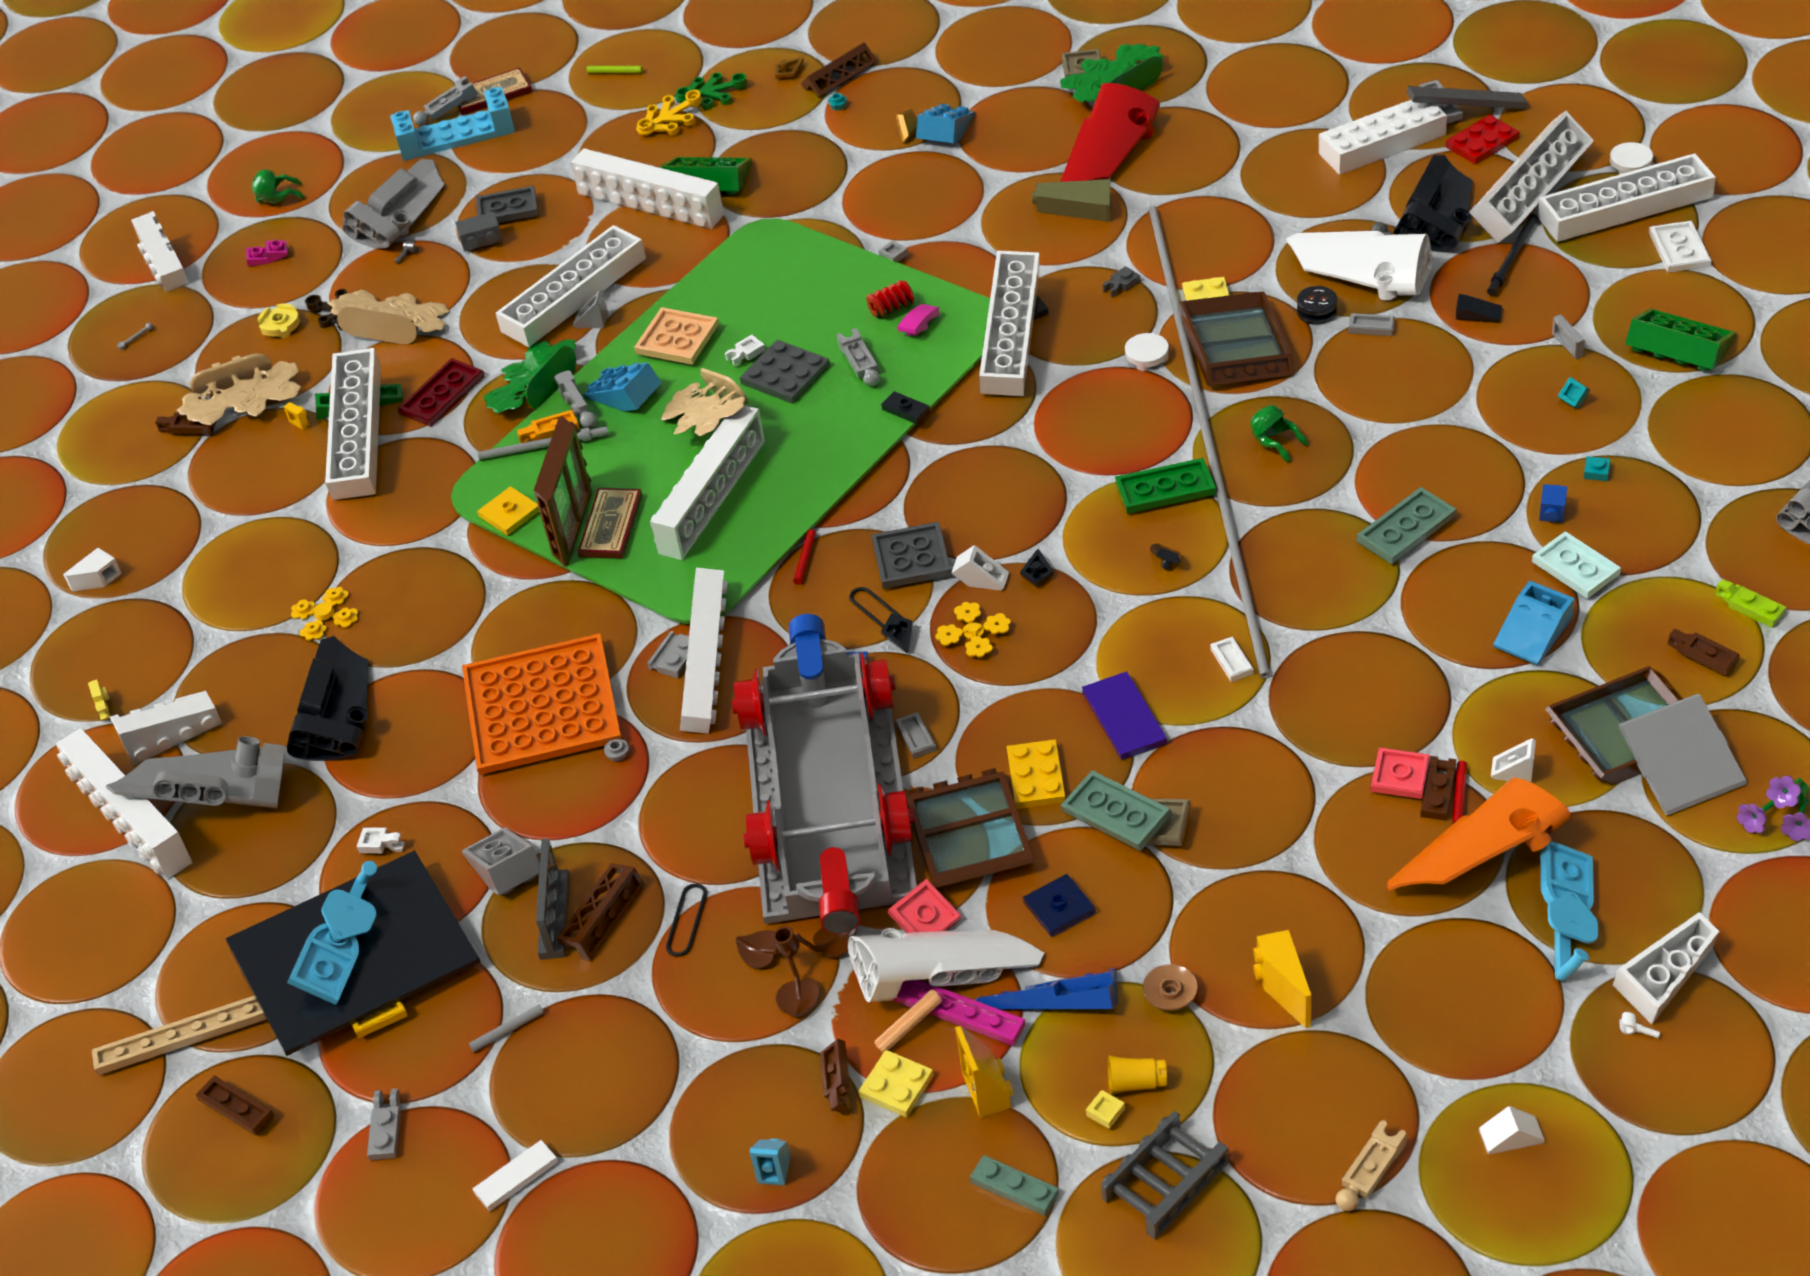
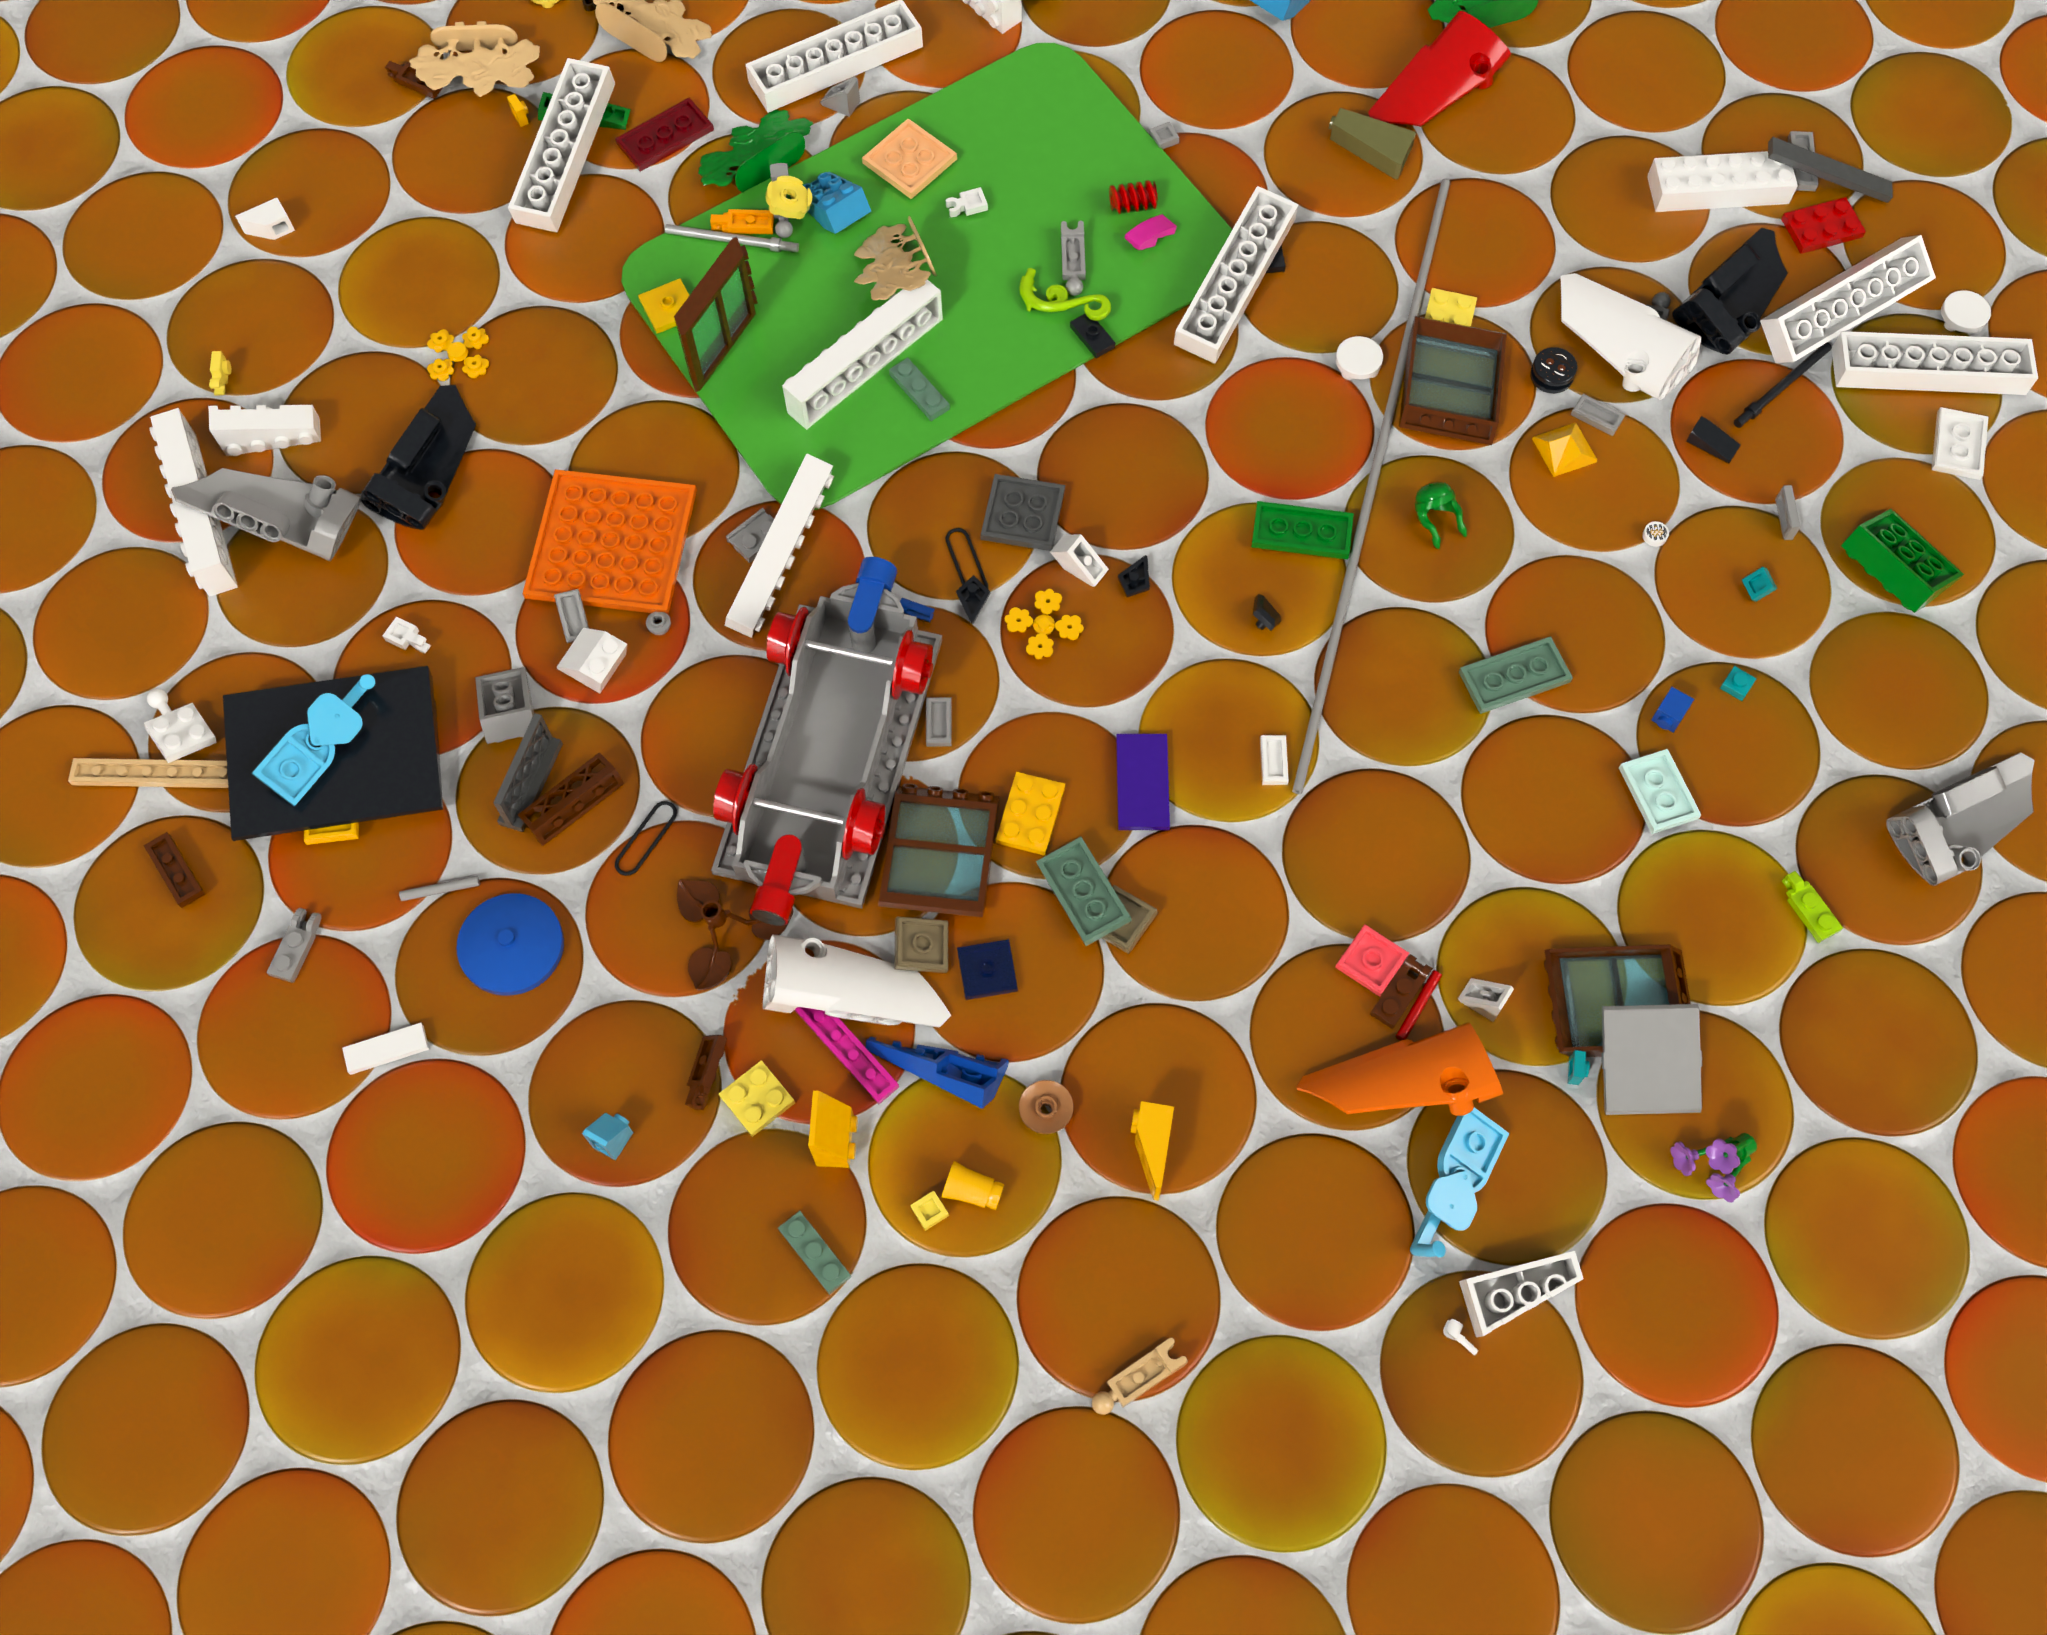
camera: 15 degrees right, 20 degrees up
tile [577,488,642,558] -> none
dark grey plate [740,340,830,404] -> none
red bar [793,529,816,585] -> none
light nougat axle [874,990,942,1053] -> none
coral plate [887,879,962,933] -> none
dark grey fence [1101,1111,1229,1240] -> none
dark grey plate [1103,266,1141,297] -> none
white slope [1479,1106,1544,1155] -> none
dark azure slope [1493,581,1575,665] -> none
reddish brown hinge [1668,628,1740,676] -> none
none -> white plate [144,689,217,763]
none -> blue dish [456,893,564,996]
none -> light grey tile [554,589,589,643]
none -> white slope [557,628,627,694]
none -> light yellow plate [766,176,812,219]
none -> sand green plate [889,358,950,421]
none -> dark tan plate [895,916,948,973]
none -> lime plant [1019,268,1111,321]
none -> yellow slope [1532,423,1597,477]
none -> teal plate [1567,1050,1590,1085]
none -> white tile [1642,521,1669,547]

